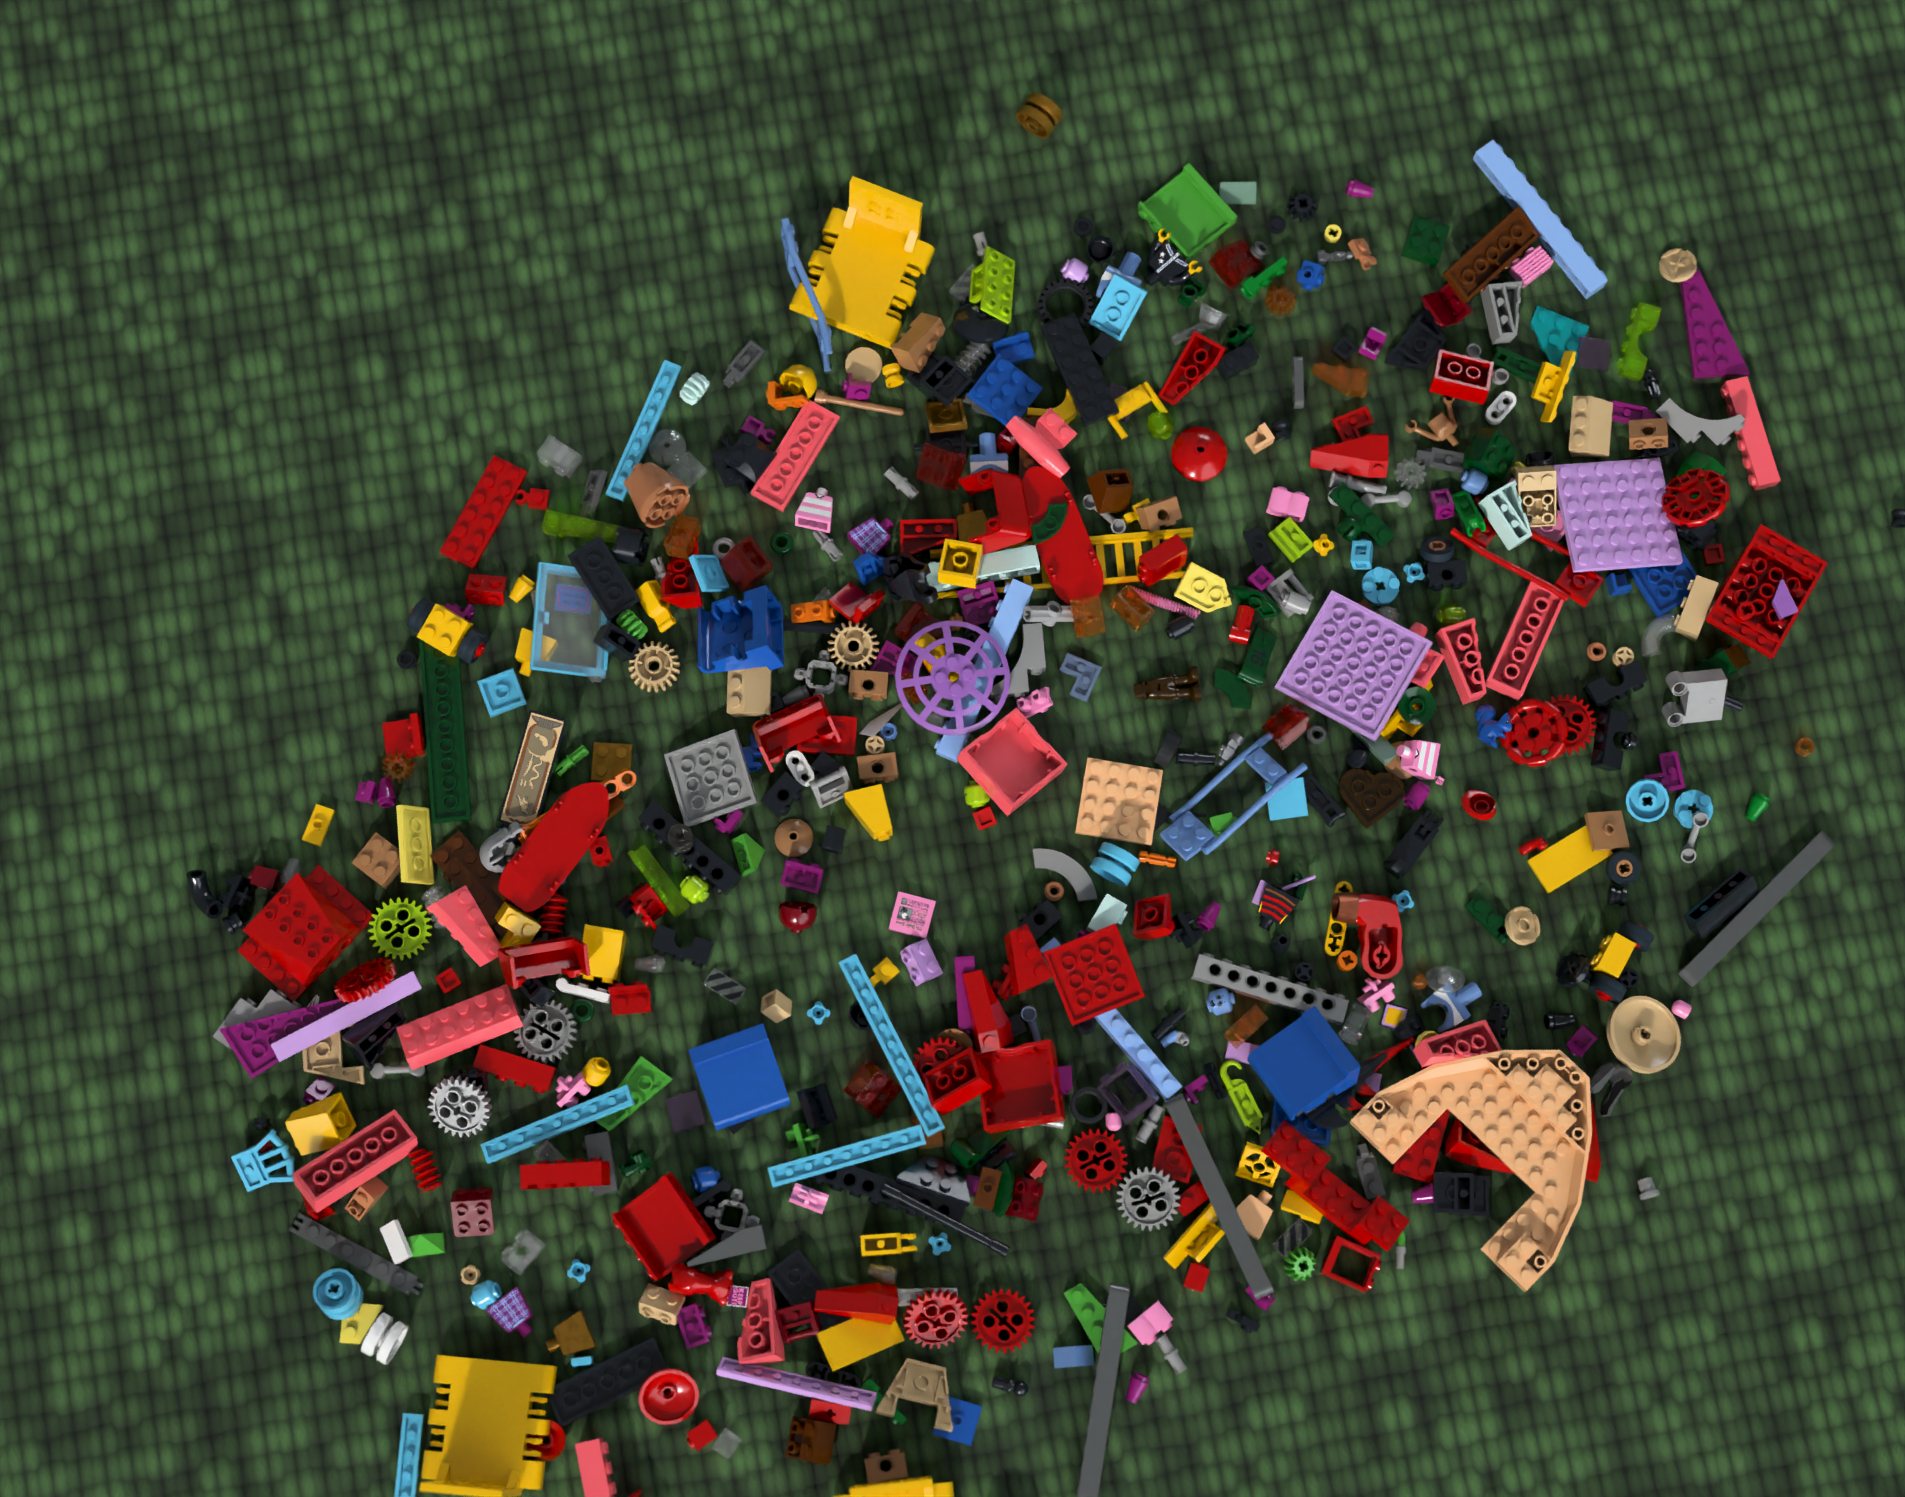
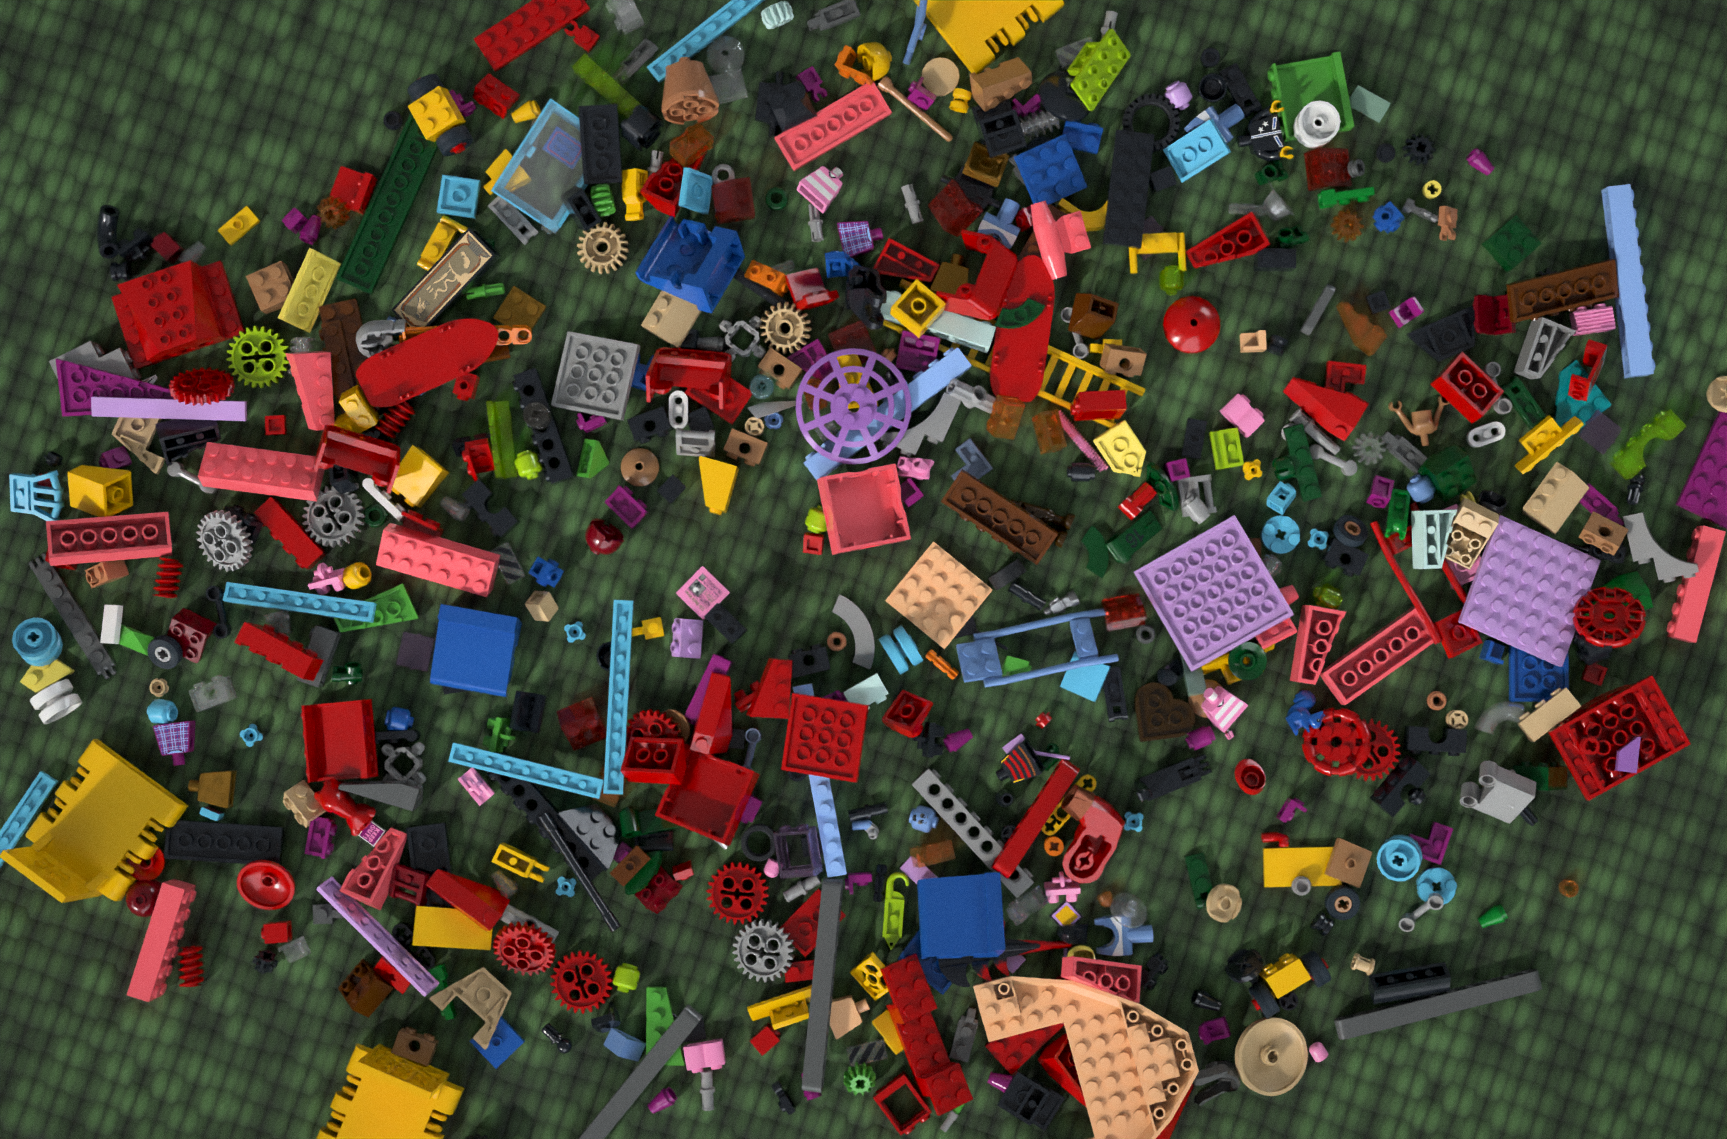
camera: 30 degrees right, 10 degrees up
none -> dark red cylinder [125,879,162,917]
none -> black bush [147,635,183,669]
none -> black bar [206,586,232,639]
none -> black gear [252,949,278,974]
none -> dark grey plate [313,904,344,924]
none -> coral brick [376,523,501,597]
none -> yellow plate [417,215,468,271]
none -> light grey plate [488,196,539,245]
none -> blue brick [528,557,564,588]
none -> black plate [591,1002,621,1033]
none -> lime head [613,963,640,993]
none -> black panel [704,603,747,644]
none -> clear light blue head [749,374,774,399]
none -> magenta panel [900,477,924,508]
none -> reddish brown plate [941,469,1059,565]
none -> red beam [991,759,1080,879]
none -> magenta bracket [1011,94,1041,119]
none -> black plate [1218,63,1262,118]
none -> magenta bracket [1276,797,1307,823]
none -> light grey plate [1291,876,1311,896]
none -> white wheel [1293,100,1341,148]
none -> tan bush [1351,953,1375,975]
none -> red panel [1568,339,1608,402]

